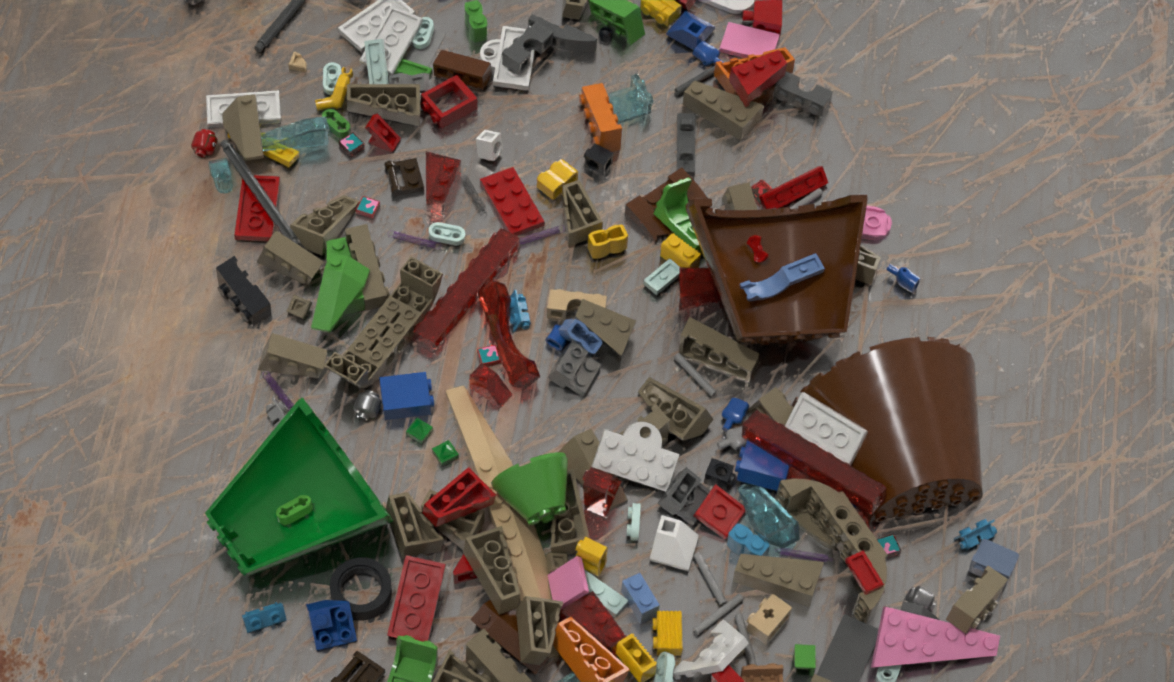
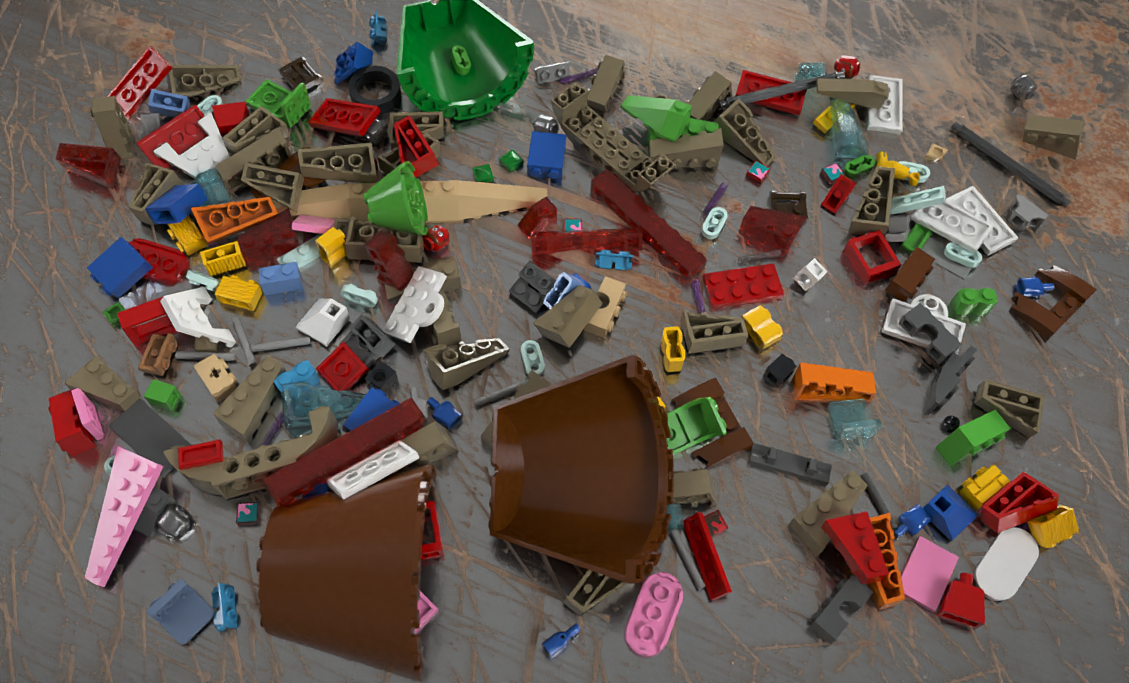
camera: 105 degrees right, 5 degrees up
black wedge [216,256,272,326] -> none
medium blue piece [740,253,825,301] -> none
red piece [747,235,769,263] -> none
dark tan wedge [946,566,1008,633] -> none
none -> light aqua plate [521,340,545,376]

